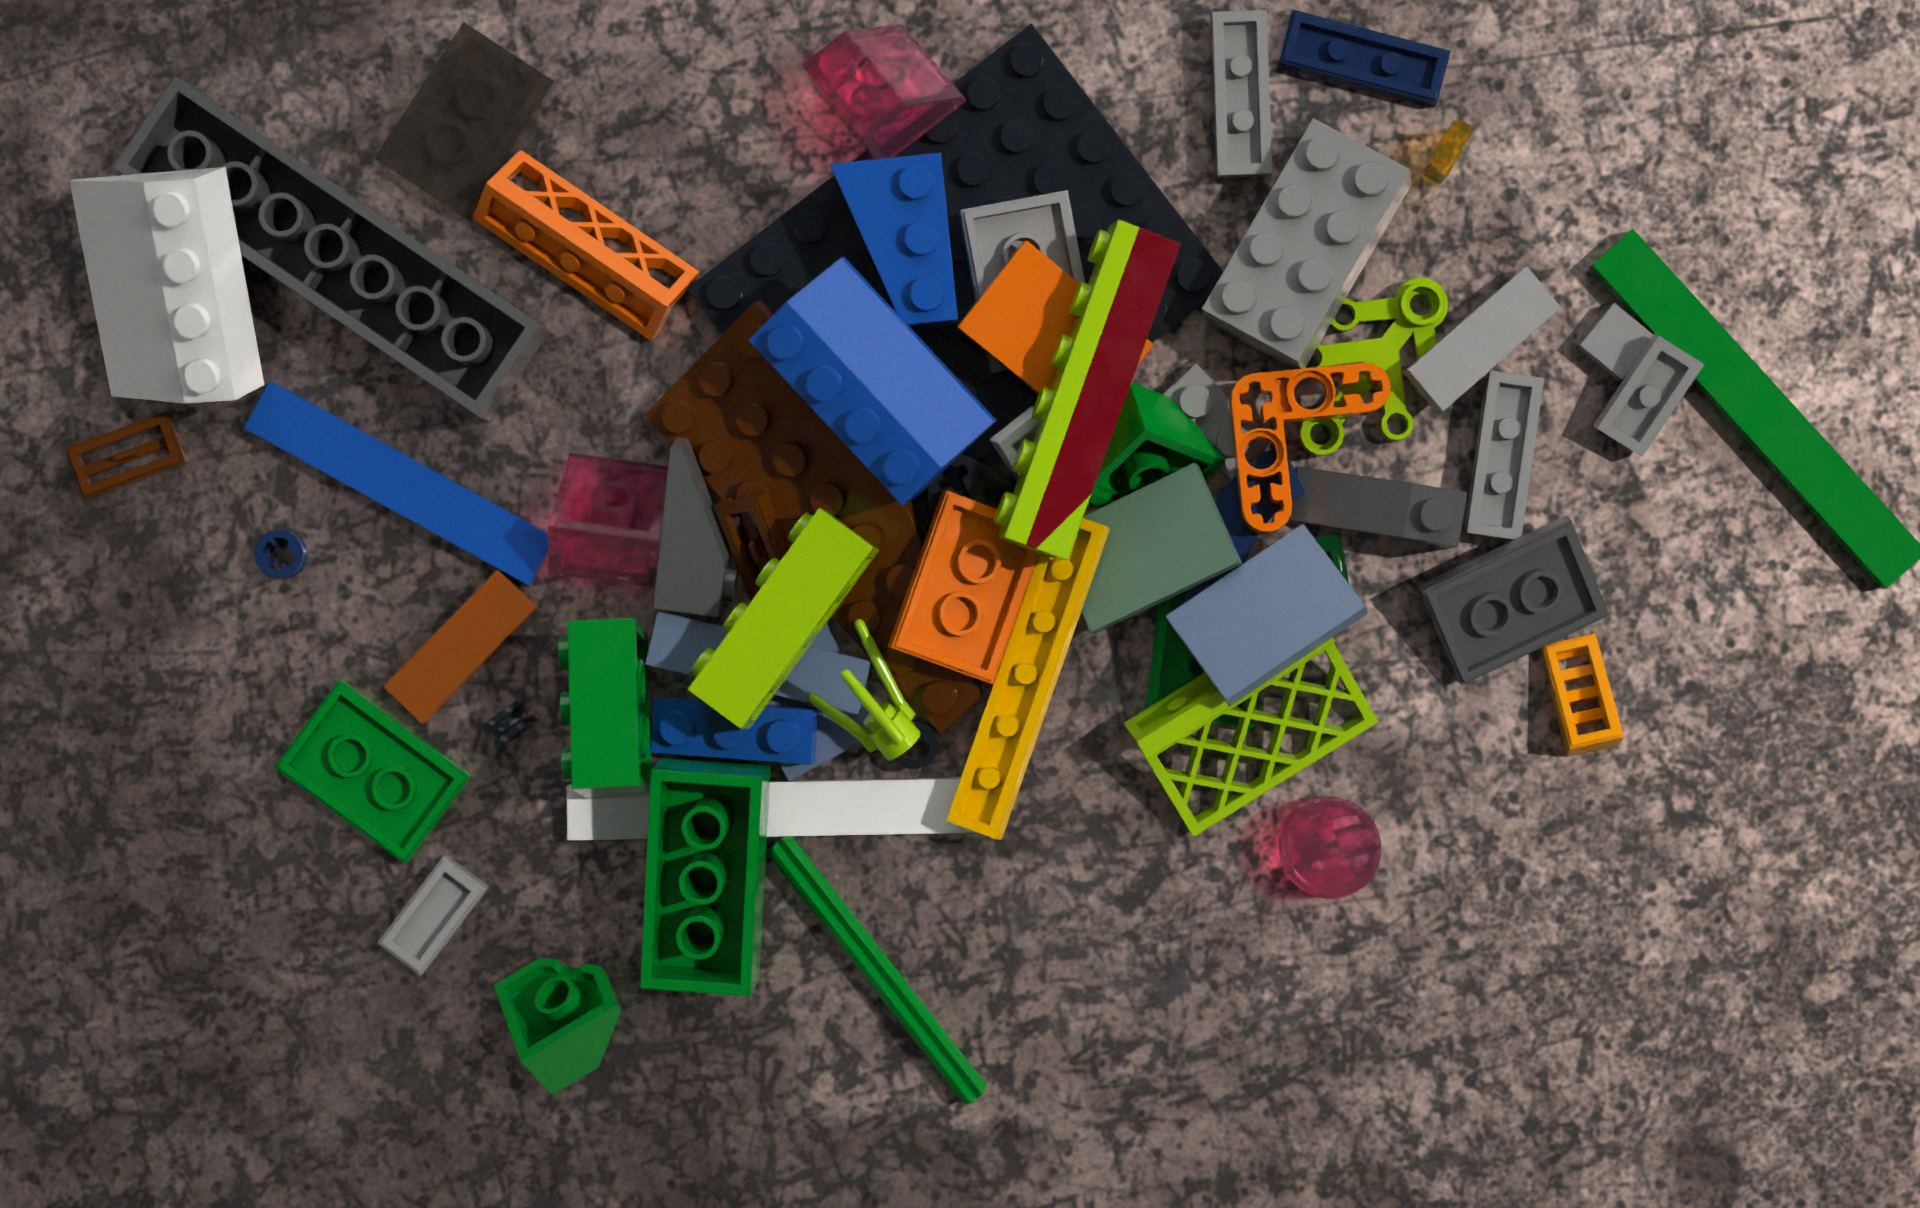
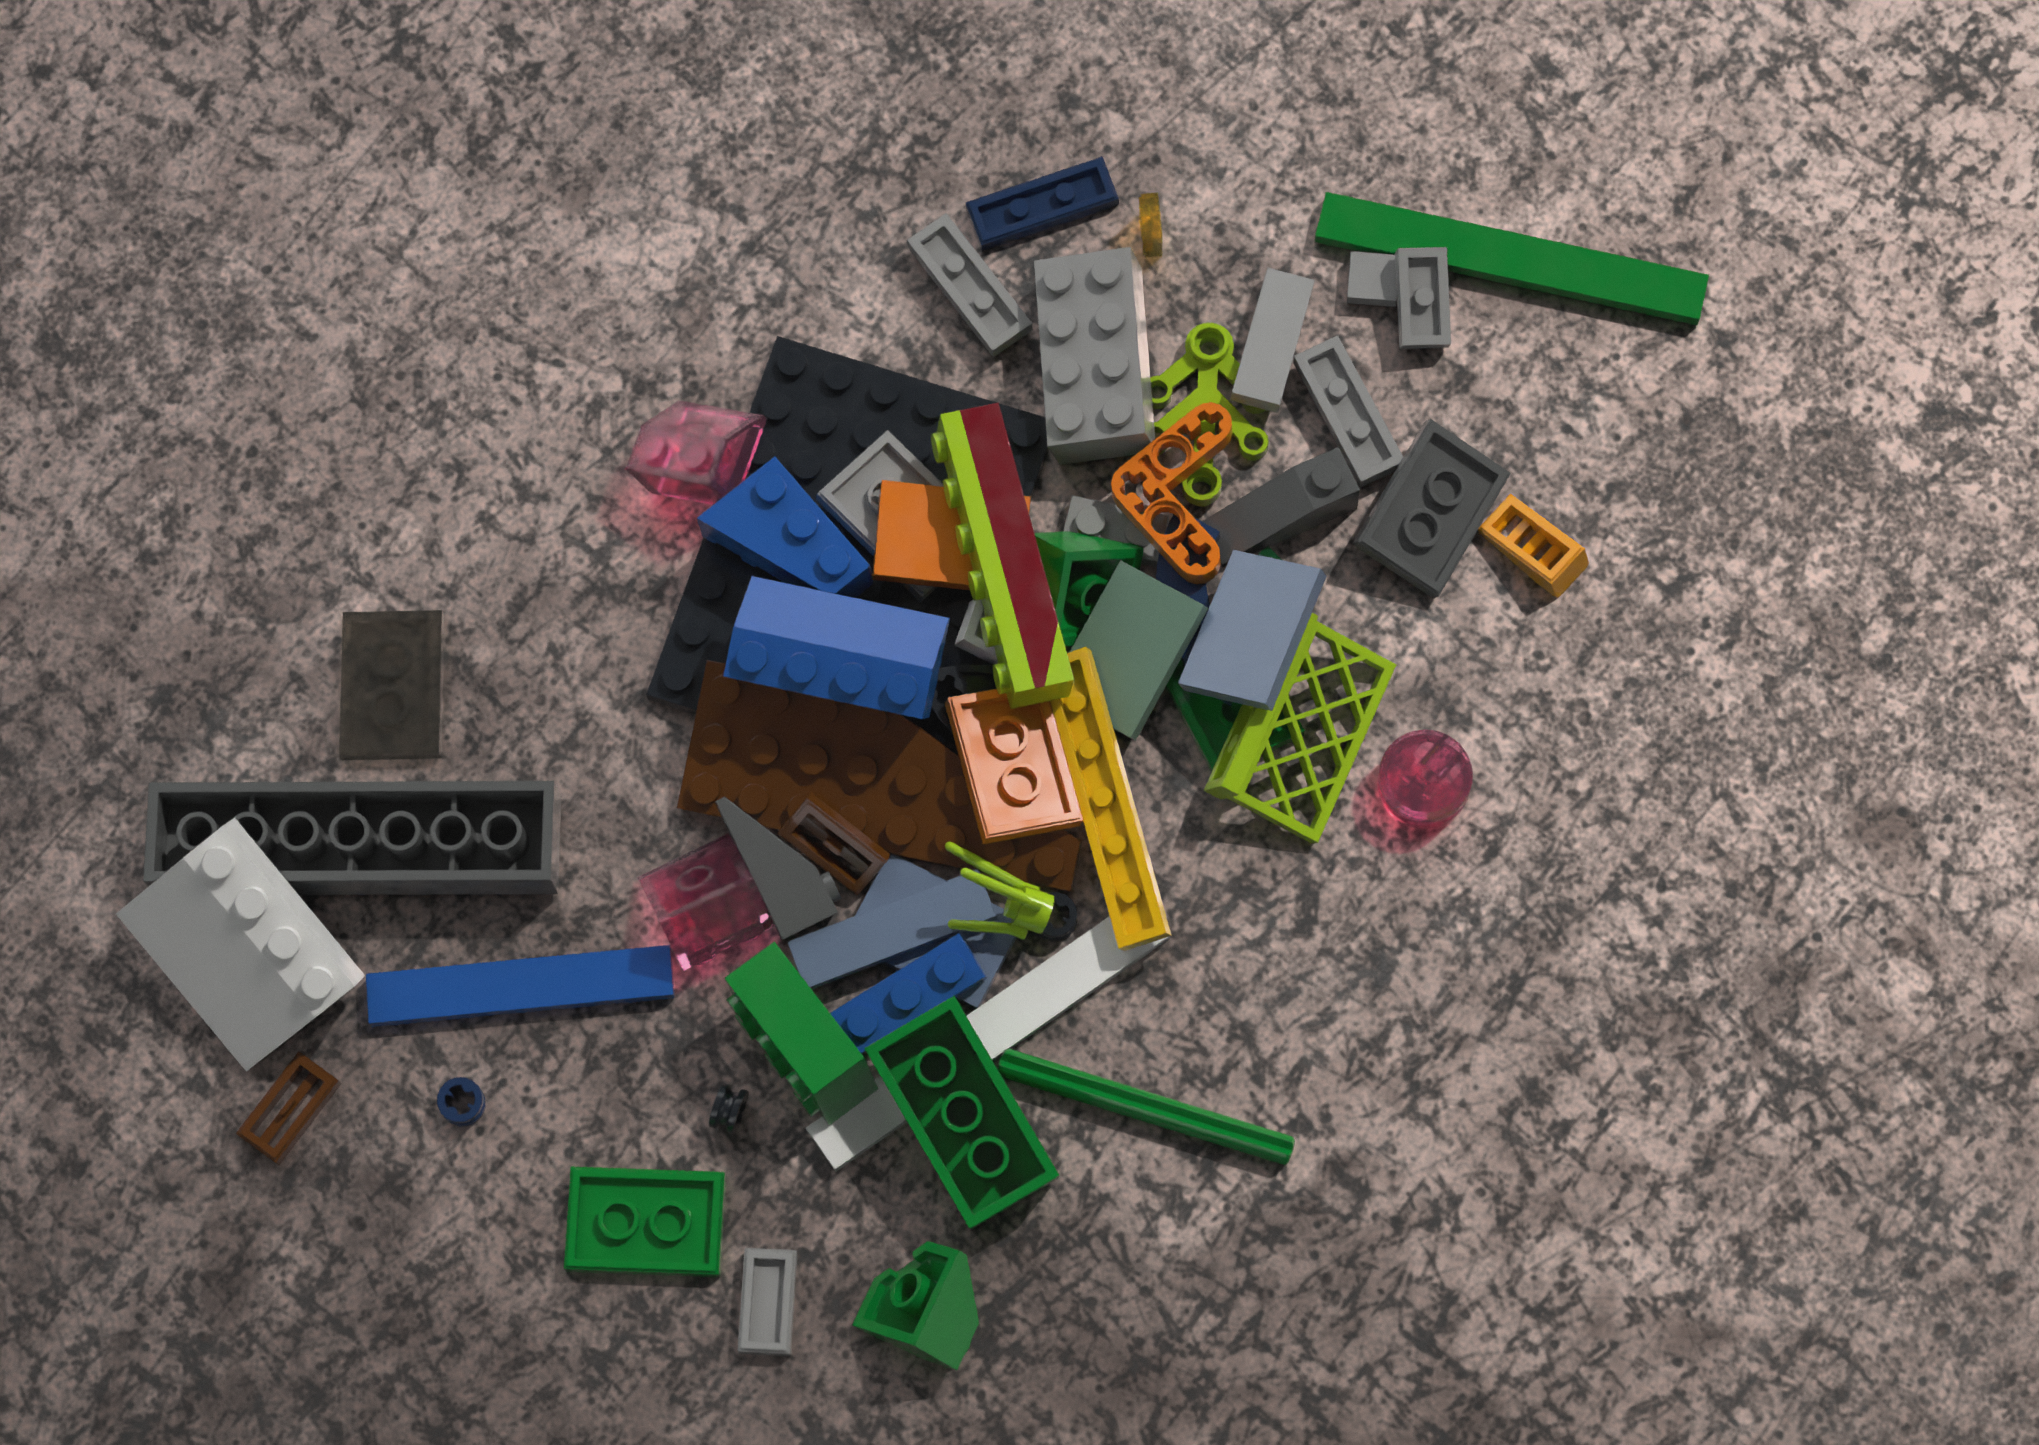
camera: 30 degrees left, 15 degrees down
dark orange tile [383,569,539,724] -> none
orange fence [473,150,699,341] -> none
lime brick [688,508,879,729] -> none

